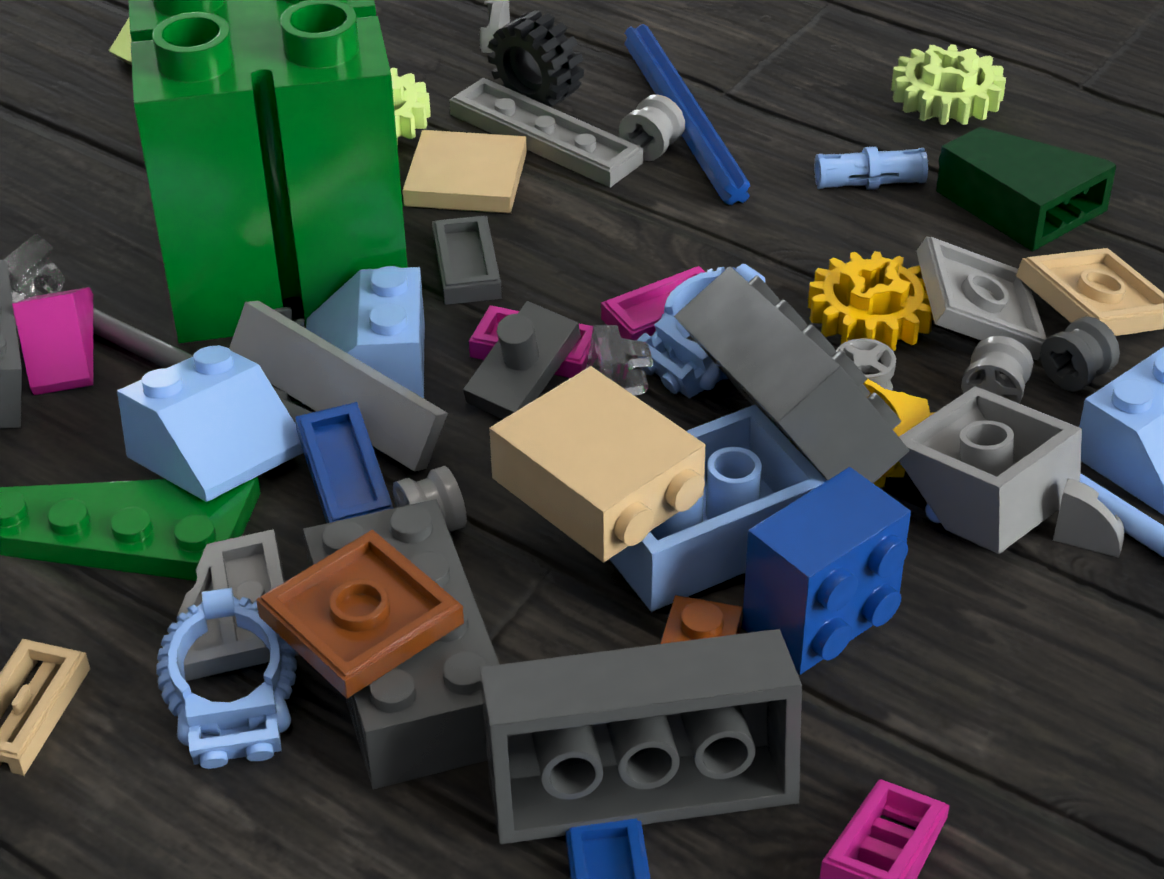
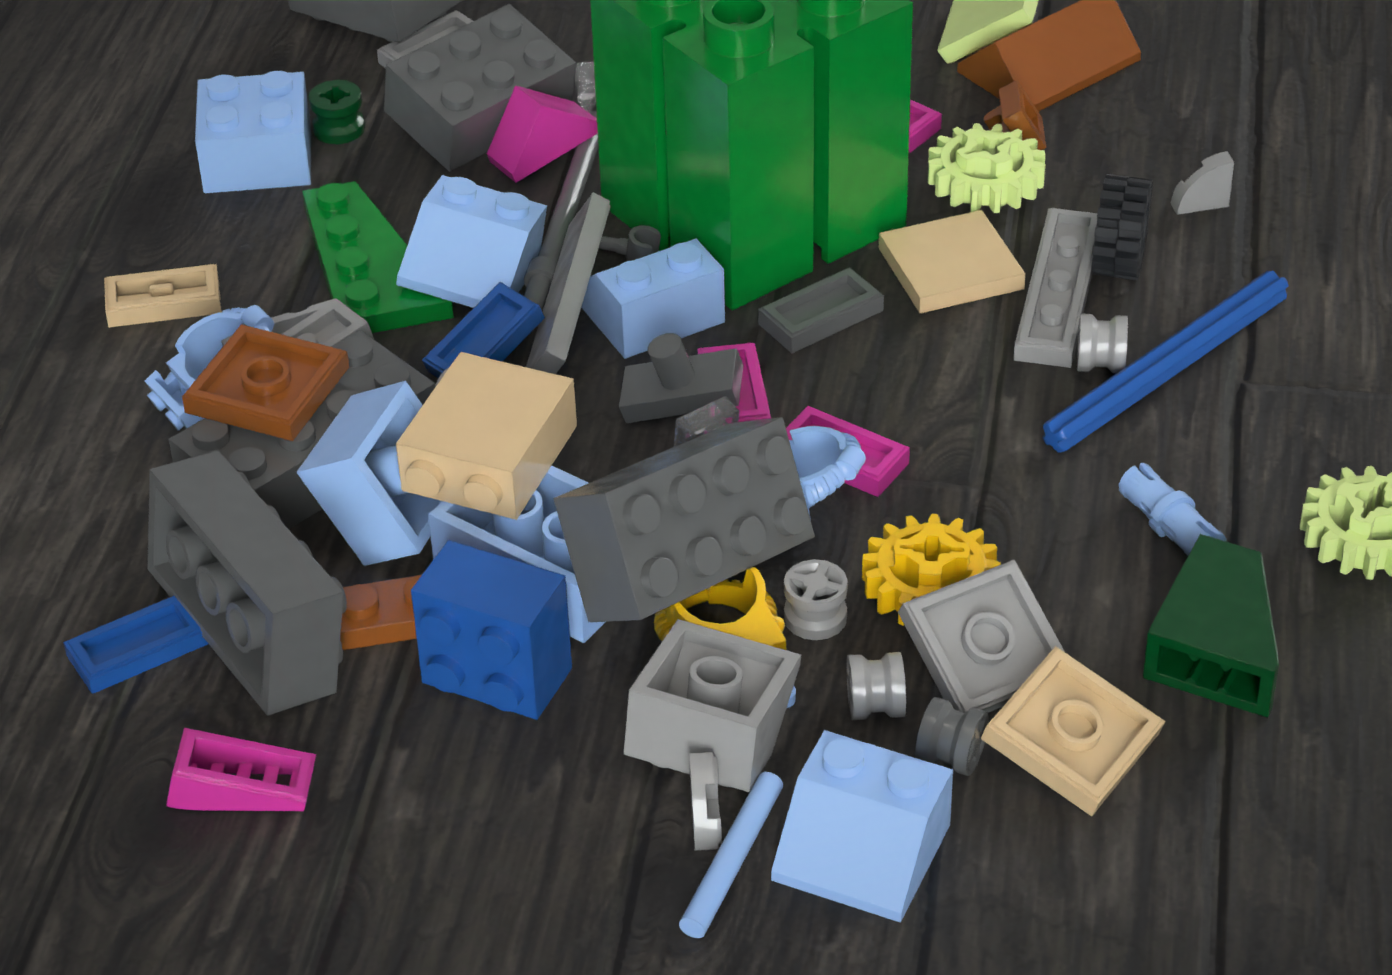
camera: 65 degrees right, 0 degrees up
none -> light blue brick [296,381,442,566]

